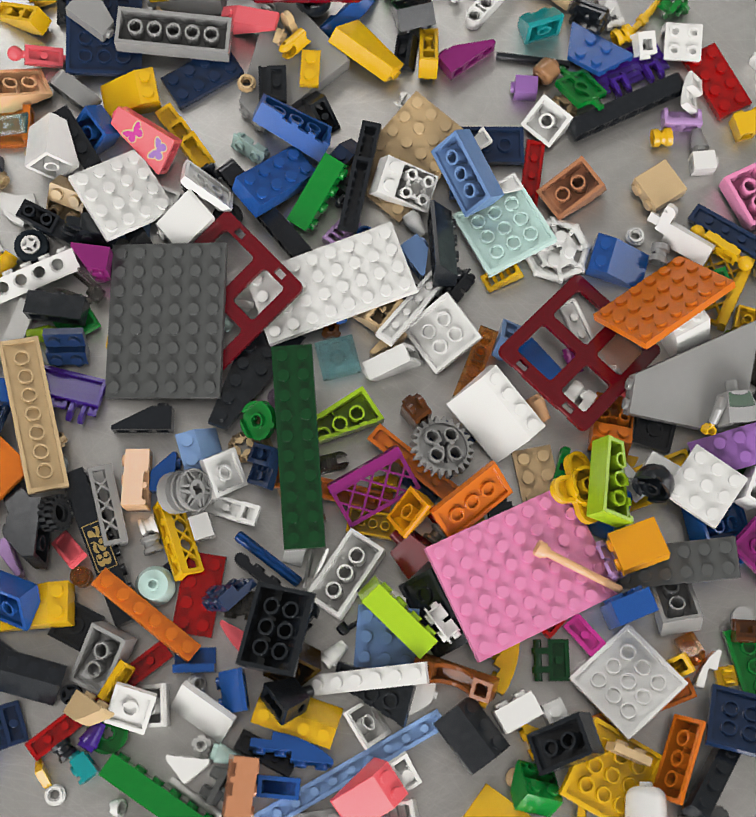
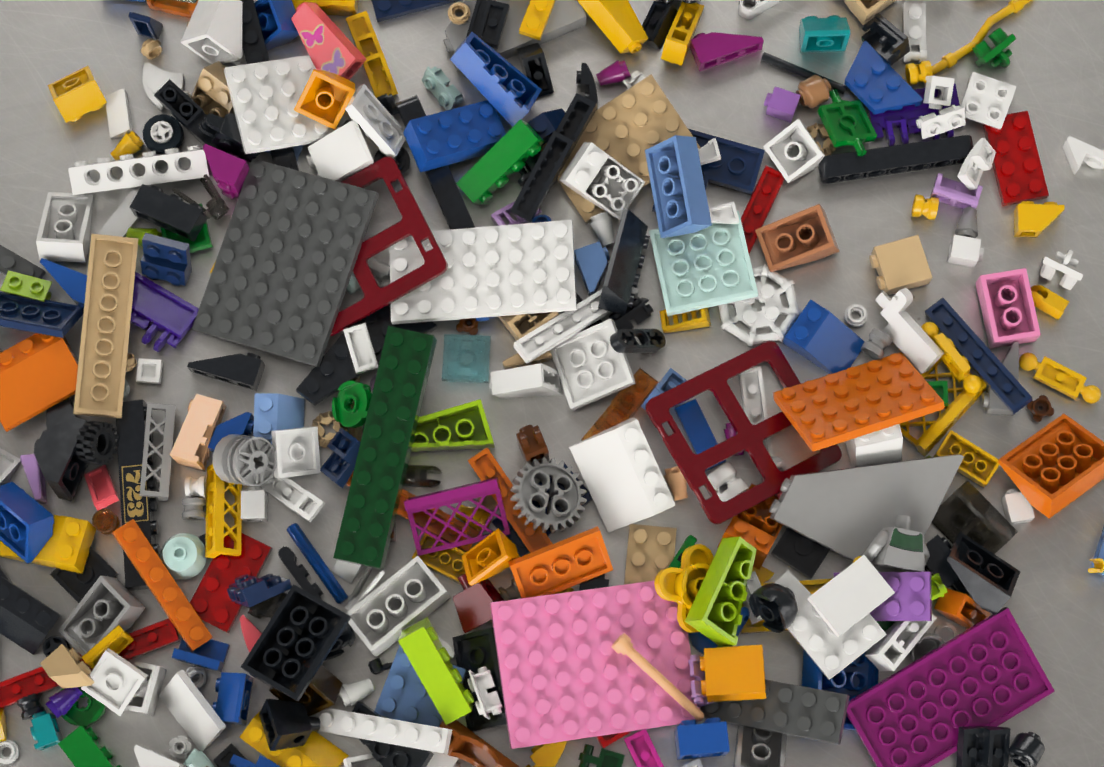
camera: 25 degrees right, 0 degrees up
none -> white plate [136,358,163,384]
none -> light orange slope [294,69,355,130]
none -> white tile [343,323,379,375]
none -> black slope [576,63,598,106]
none -> magenta cone [596,60,631,86]
none -> black beam [610,329,666,353]
none -> white tile [807,555,895,637]
none -> white hinge [916,105,965,139]

